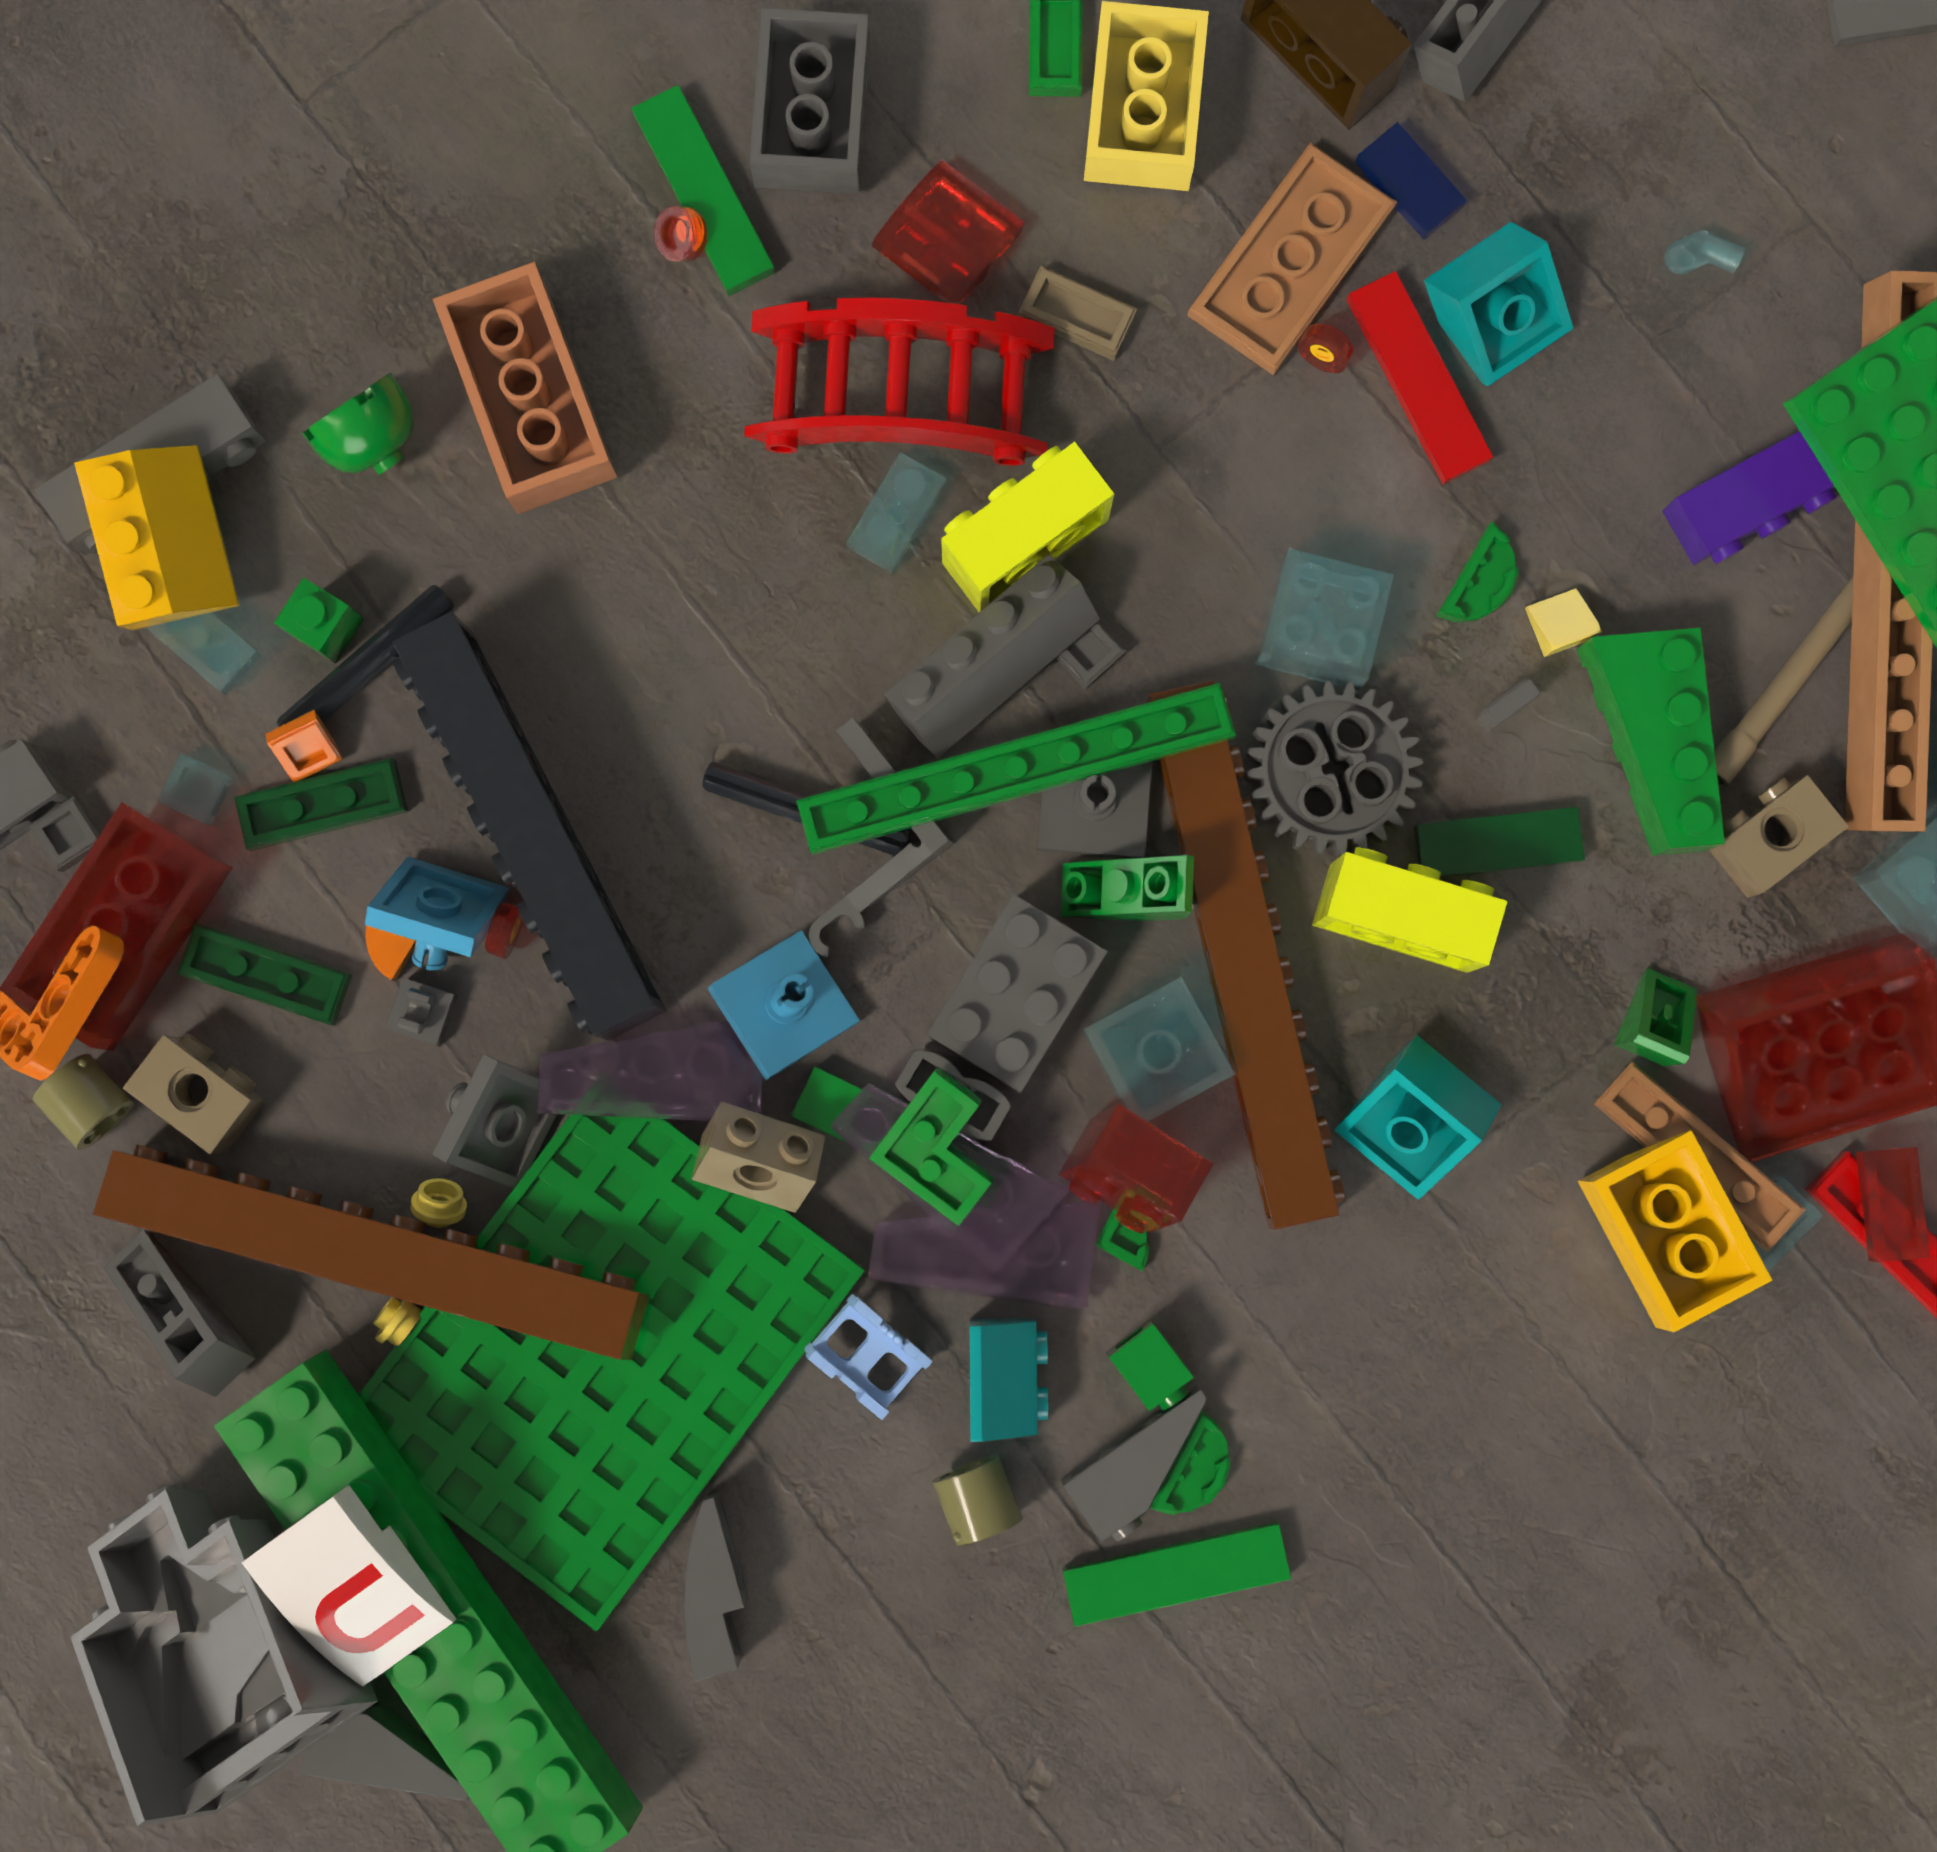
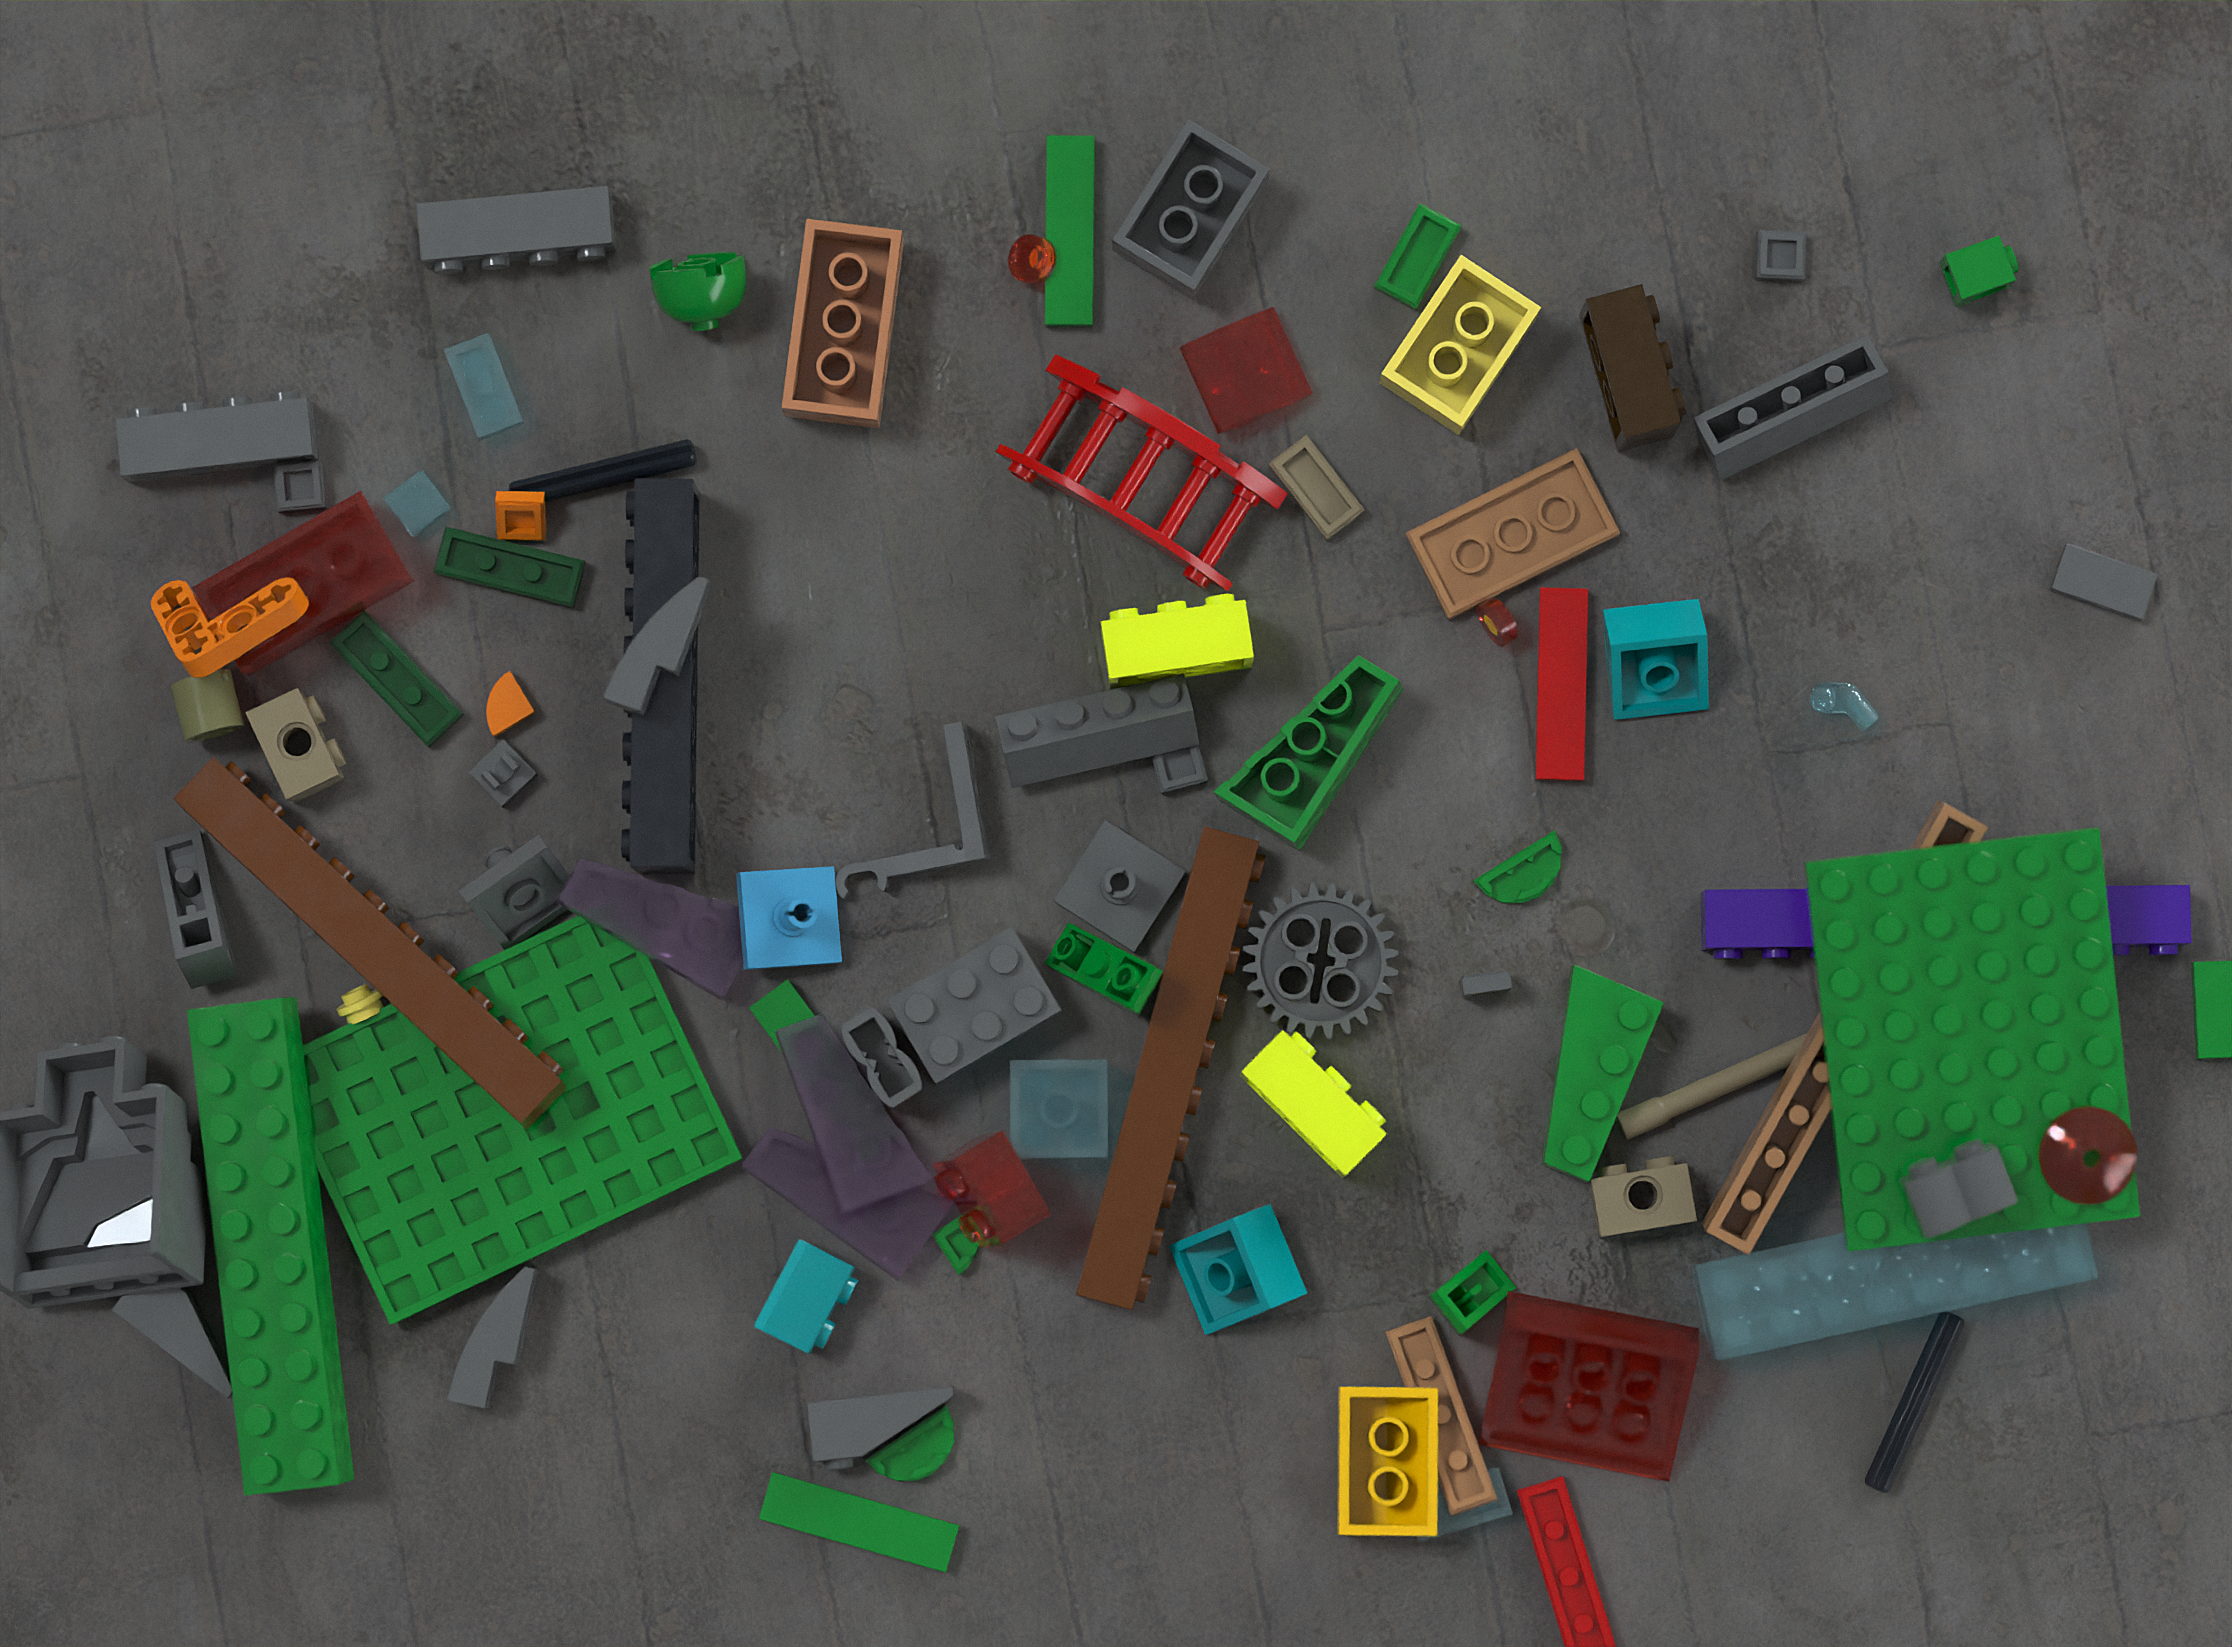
camera: 30 degrees right, 0 degrees up
yellow slope [74,445,240,630] -> none
white slope [242,1485,456,1687] -> none
green brick [274,577,364,664] -> none
dark azure tile [365,857,510,970] -> none
light yellow plate [410,1178,467,1228] -> none
clear red tile [485,902,523,960] -> none
dark tan brick [691,1101,825,1213] -> none
black axle [702,762,909,856] -> none
green tile [796,683,1236,855] -> none
light blue piece [804,1293,933,1420] -> none
clear light blue plate [846,452,946,574] -> none
green plate [869,1067,994,1226] -> none
olive piece [932,1455,1023,1546] -> none
green brick [1106,1320,1194,1412] -> none
clear light blue brick [1255,548,1394,691] -> none
clear blue tile [1355,122,1467,240] -> none
dark green tile [1414,807,1585,878] -> none
light yellow slope [1525,588,1602,657] -> none
clear red tile [1856,1147,1930,1262] -> none
none -> dark grey slope [603,576,712,716]
none -> green wedge [1214,655,1403,851]

